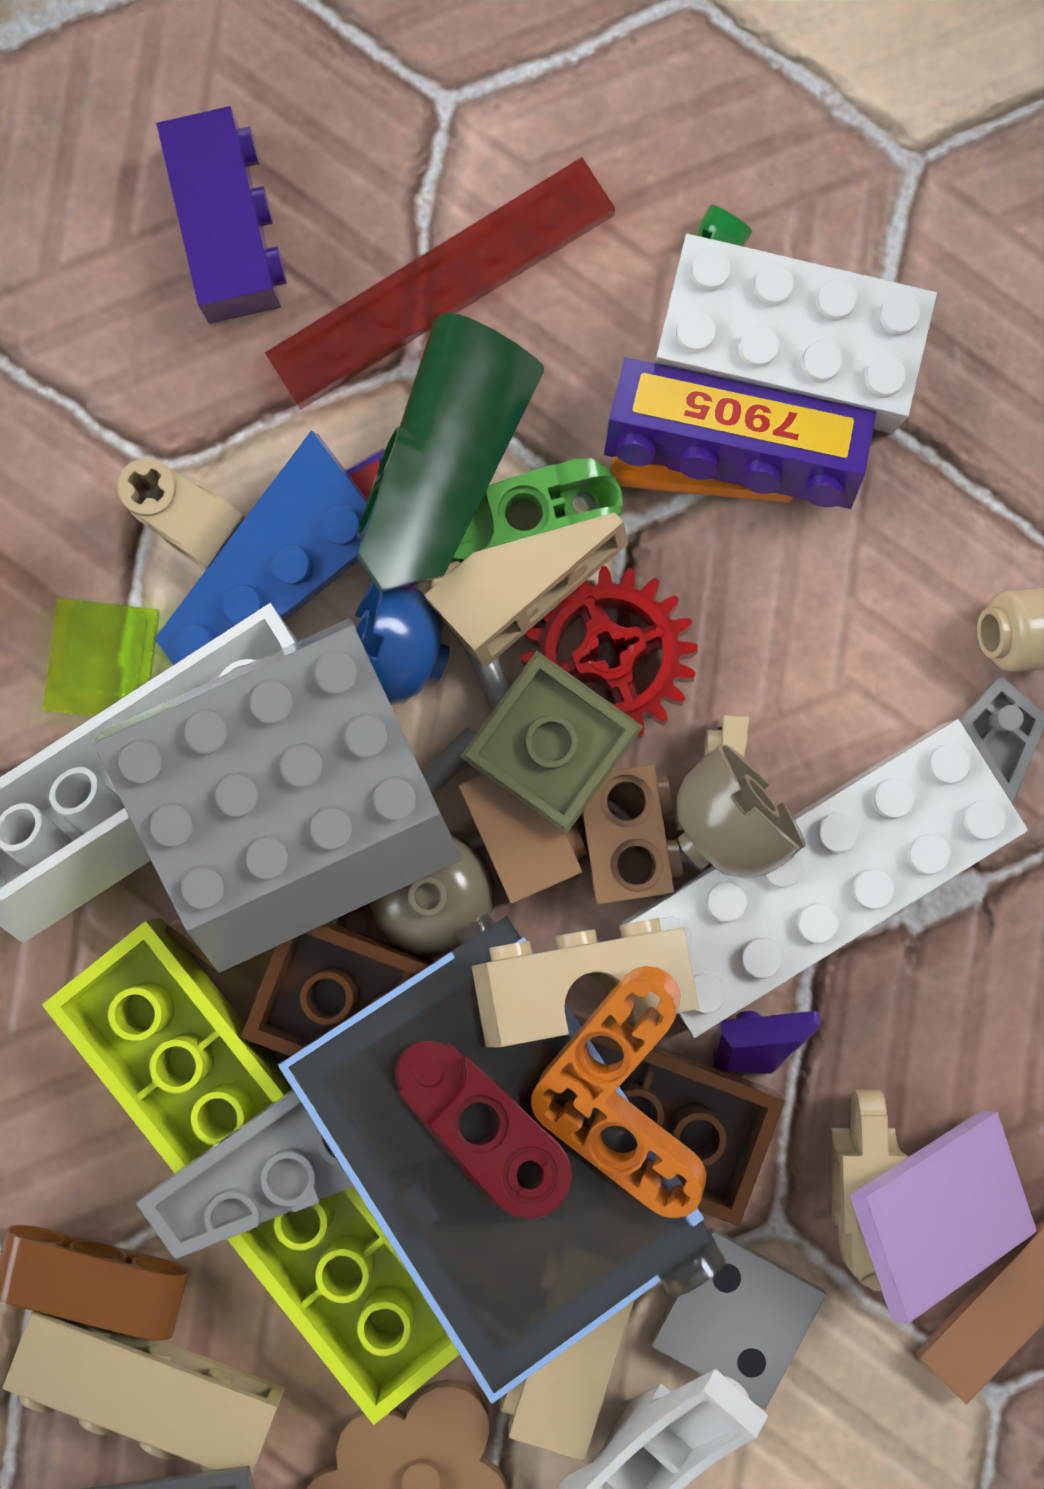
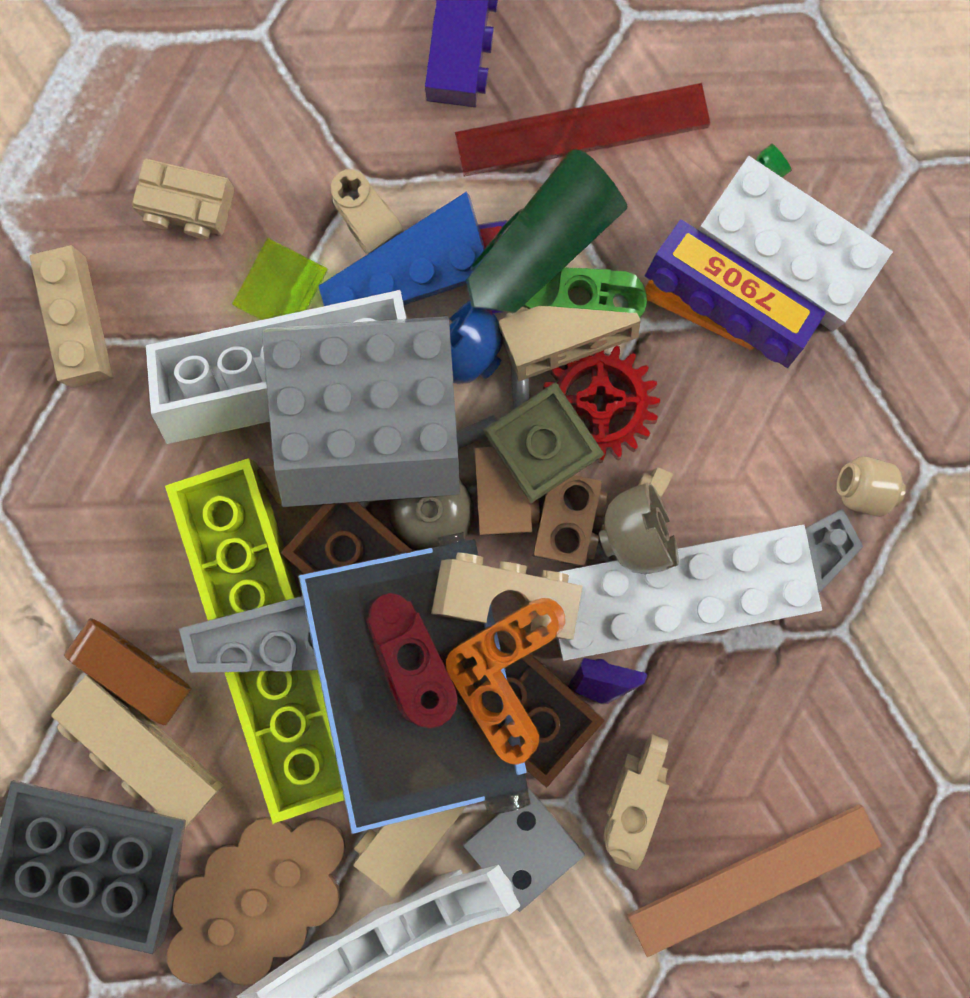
camera: 20 degrees right, 0 degrees up
lavender tile [850,1111,1037,1324] -> none

